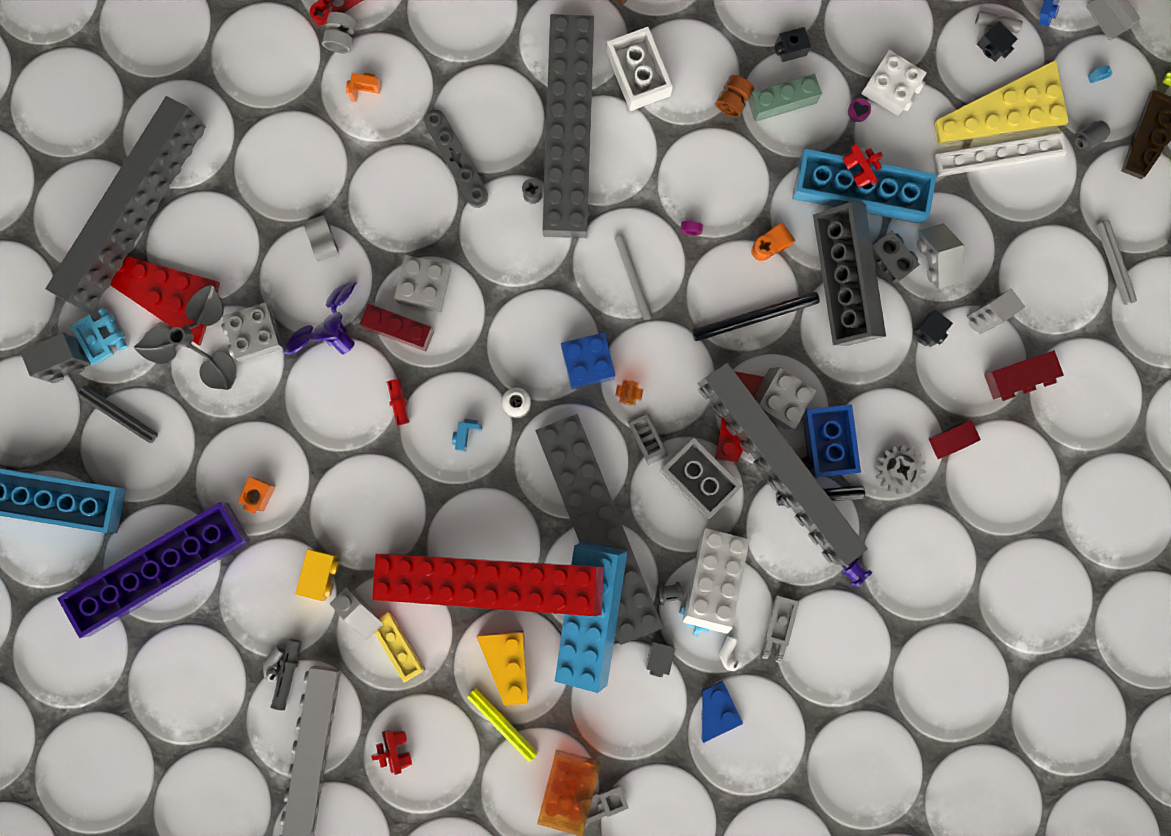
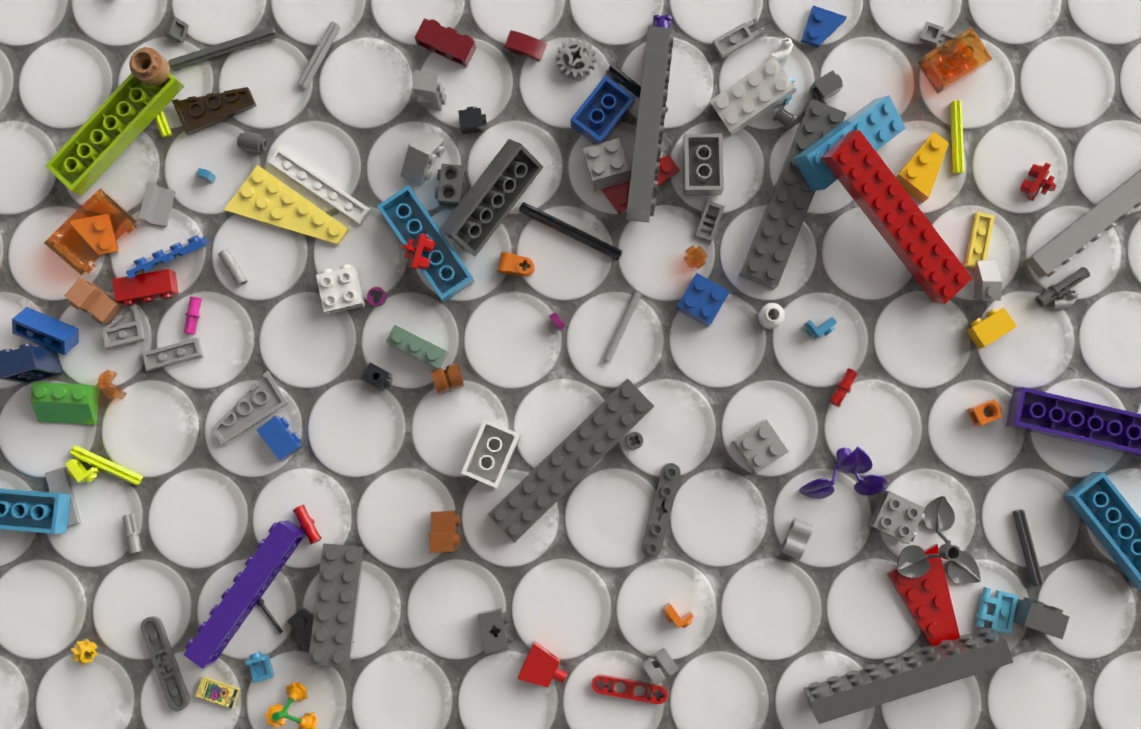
camera: 130 degrees left, 0 degrees up
dark red brick [360,304,434,352] -> none
black brick [977,21,1018,62] -> none

